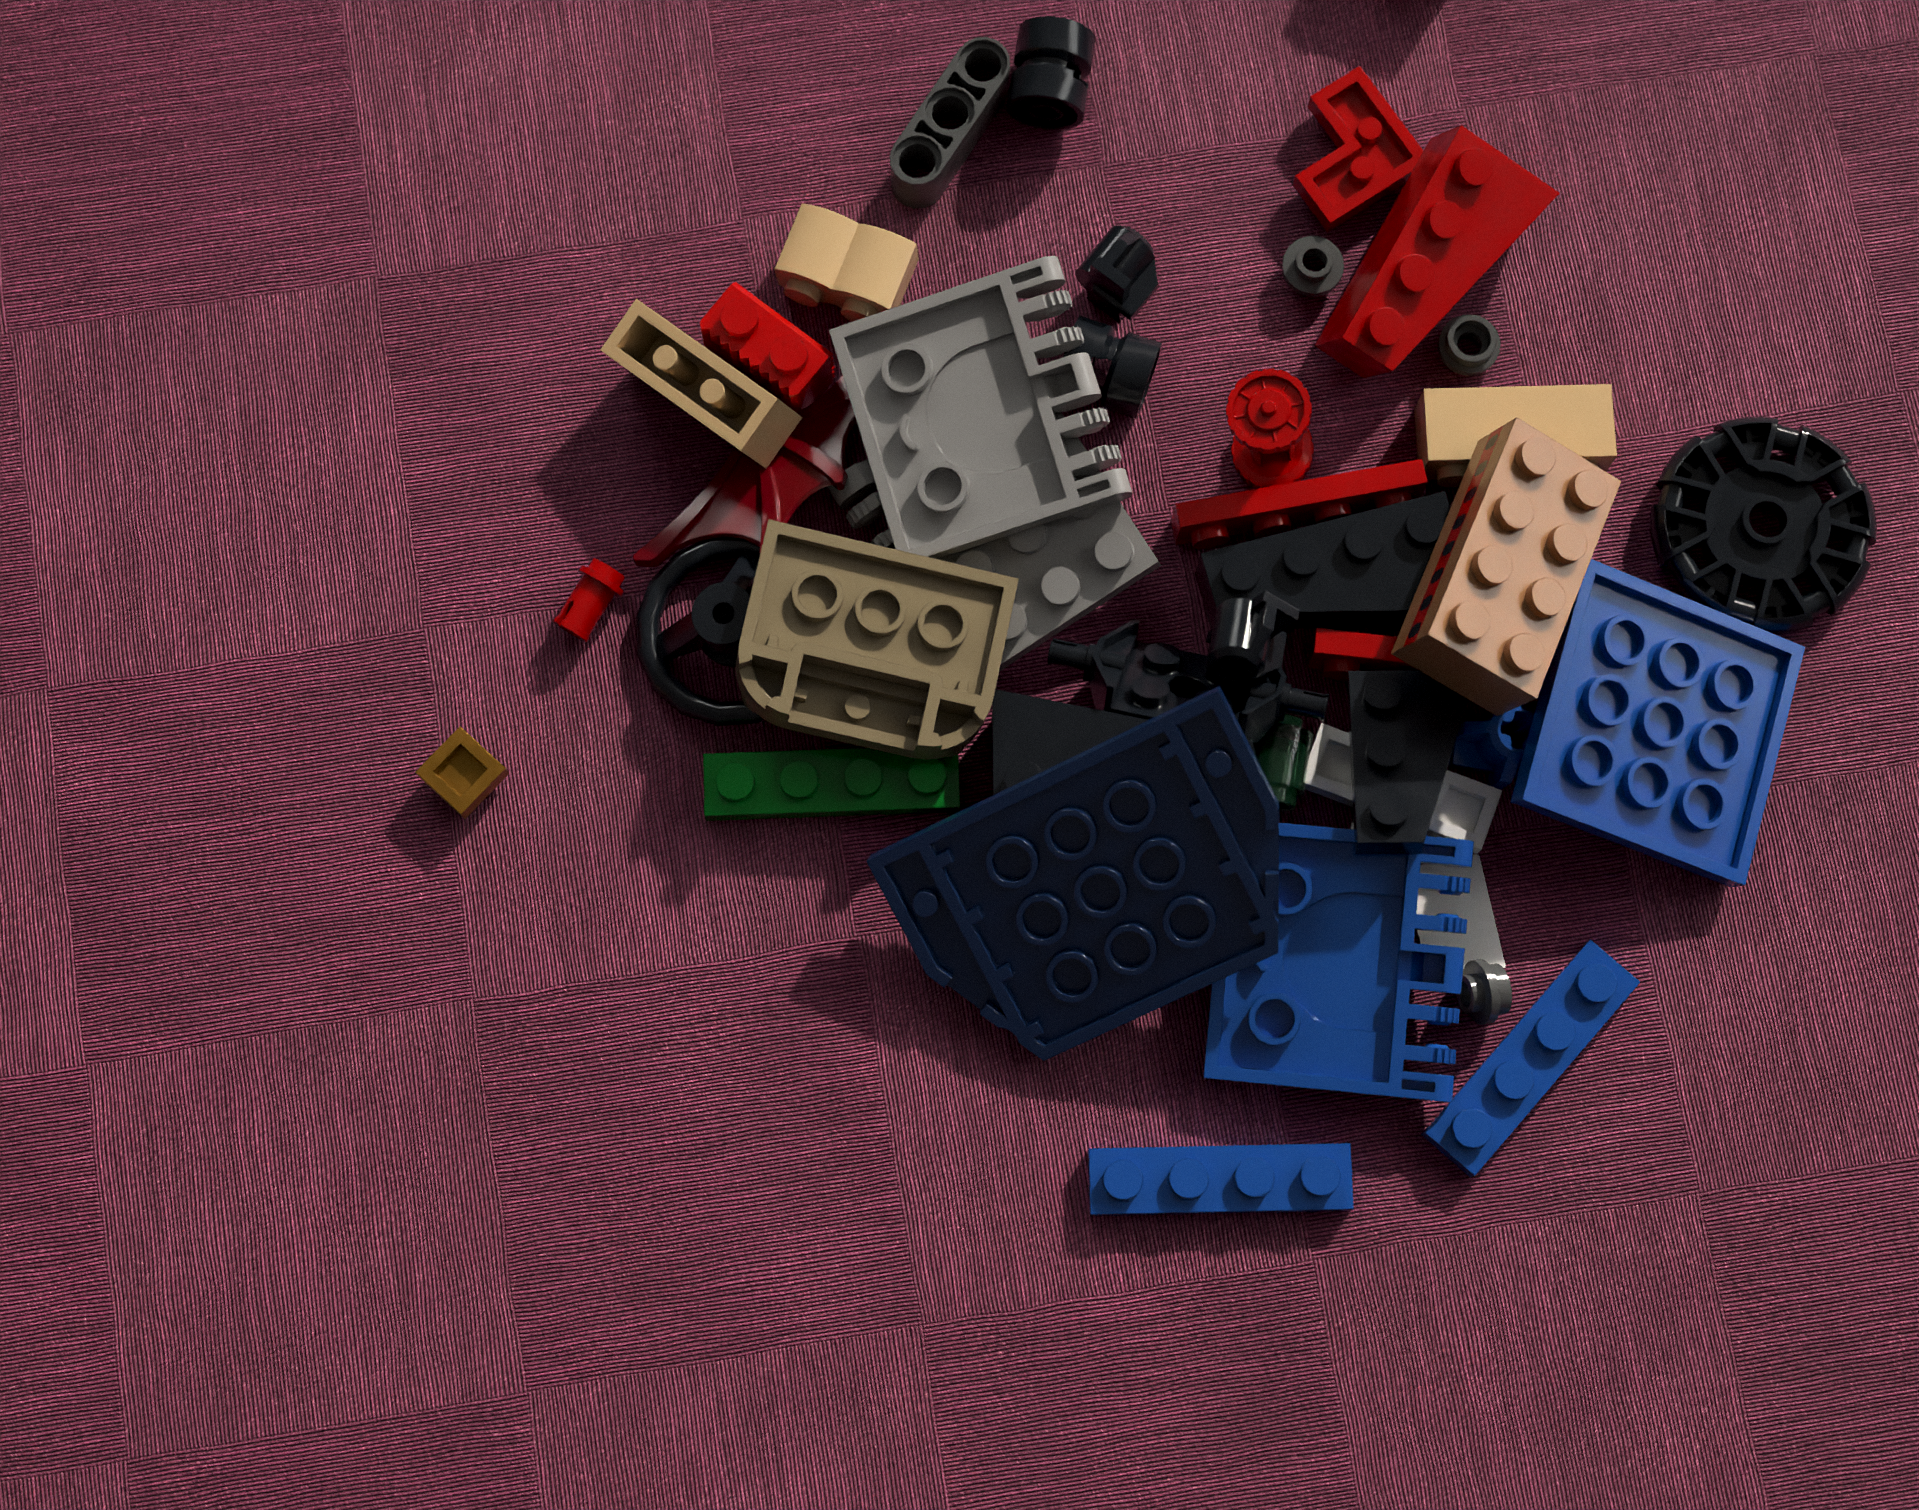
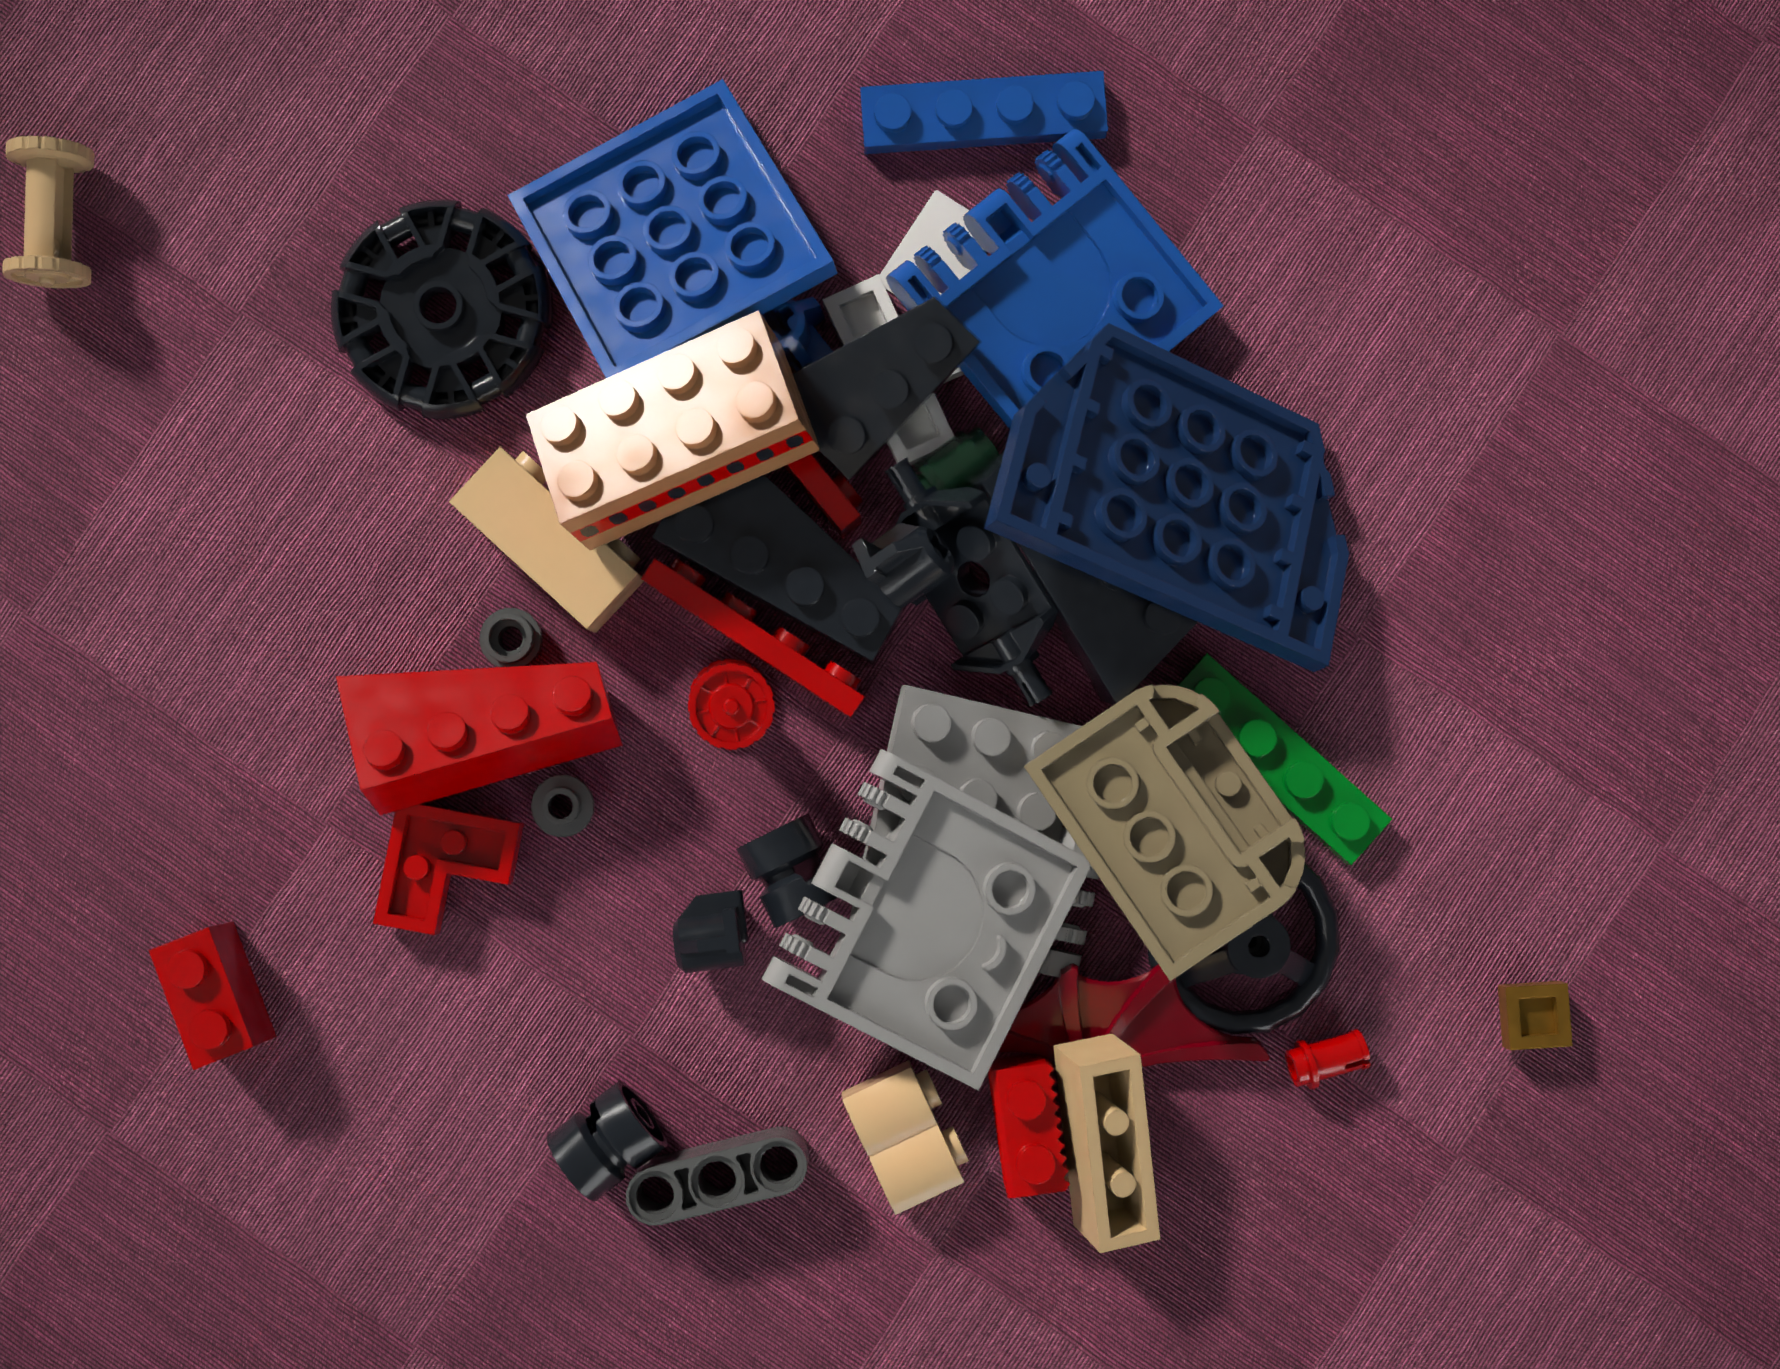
camera: 140 degrees left, 10 degrees up
blue plate [1088,1143,1354,1216] -> none
dark grey plate [1456,959,1512,1025] -> none

